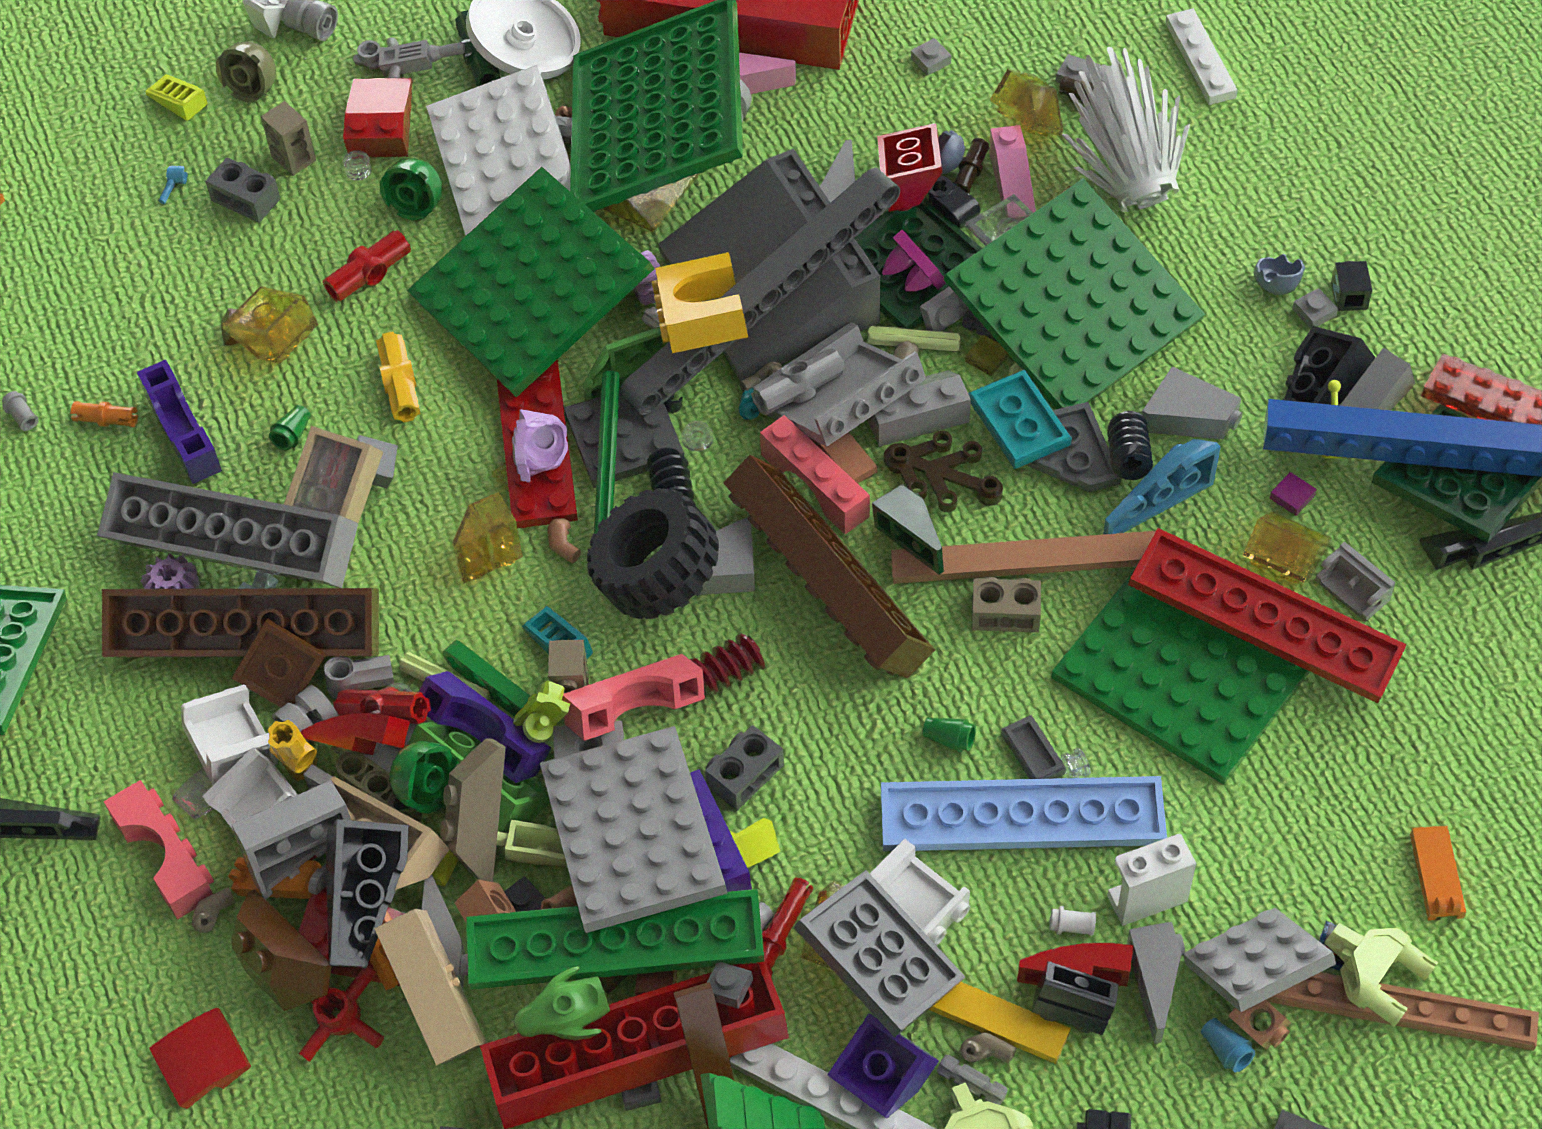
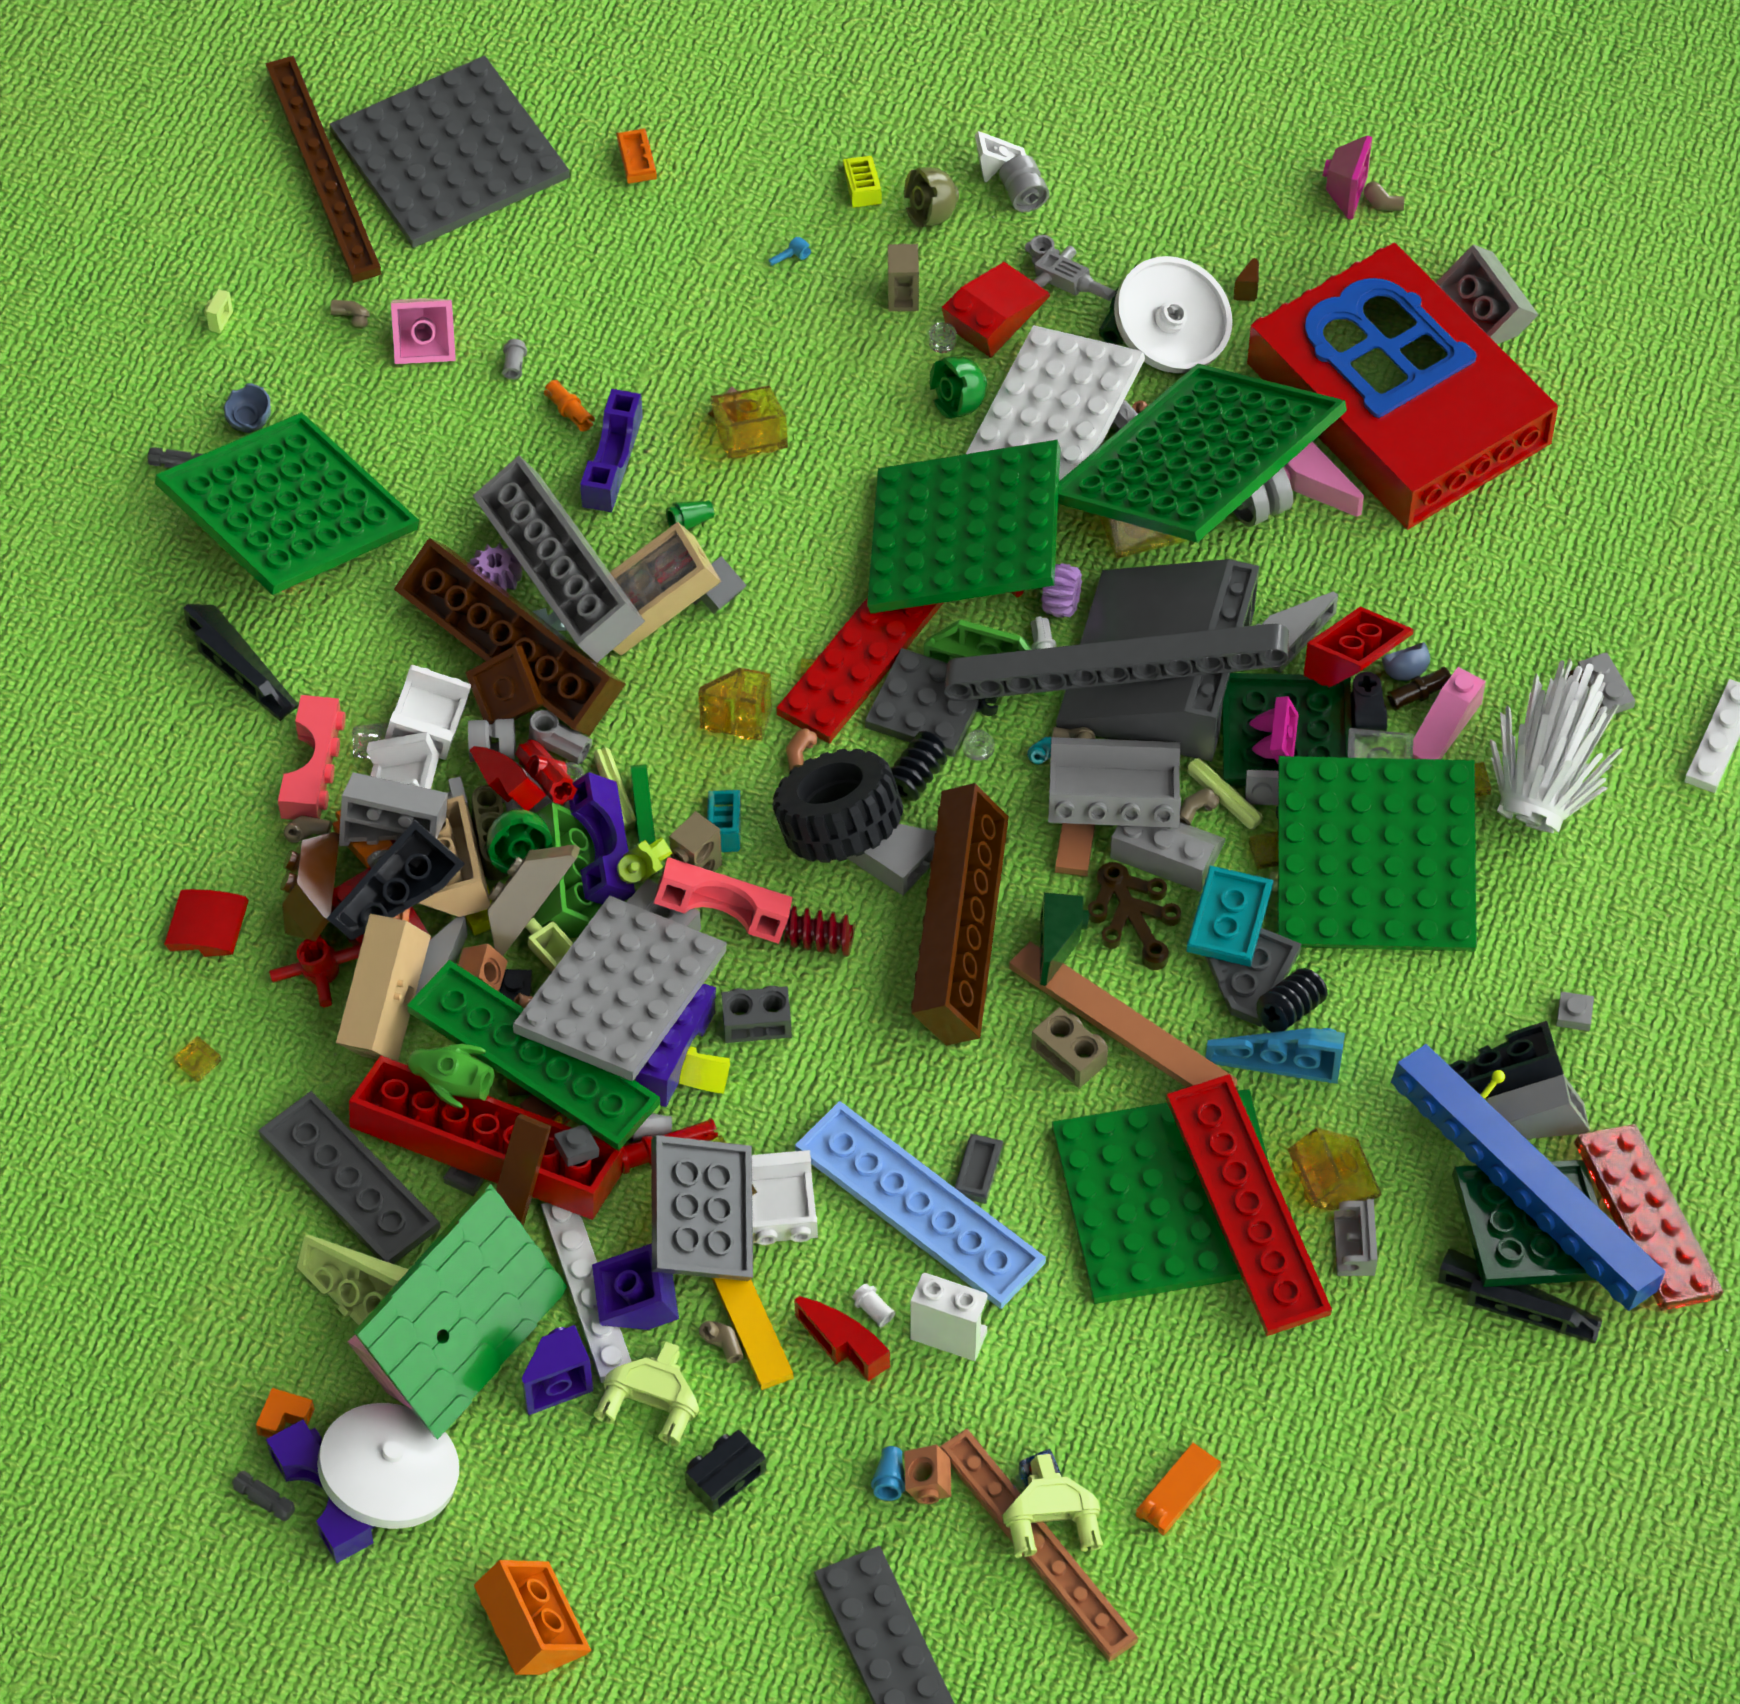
camera: 40 degrees right, 0 degrees up
dark grey brick [205,157,280,223] -> none
yellow piece [268,720,318,781] -> none
red piece [322,230,411,302] -> none
yellow piece [376,332,421,423] -> none
lavender hair [512,410,568,482] -> none
green axle [594,371,620,534] -> none
yellow arch [651,252,748,354] -> none
light grey piece [751,348,846,415] -> none
coral arch [760,415,870,535] -> none
light grey plate [911,38,952,76] -> none
green cone [922,717,976,753] -> none
light grey axle [937,1055,1008,1105] -> none
clear yellow slope [990,69,1063,137] -> none
black brick [1032,961,1118,1035] -> none
clear bush [1061,748,1091,778] -> none
light grey slope [1127,922,1185,1044] -> none
light grey slope [1142,367,1243,439] -> none
light grey plate [1183,908,1336,1012] -> none
sand blue hair [1253,254,1305,295] -> none
magenta tile [1269,472,1317,516] -> none
black brick [1331,261,1372,311] -> none

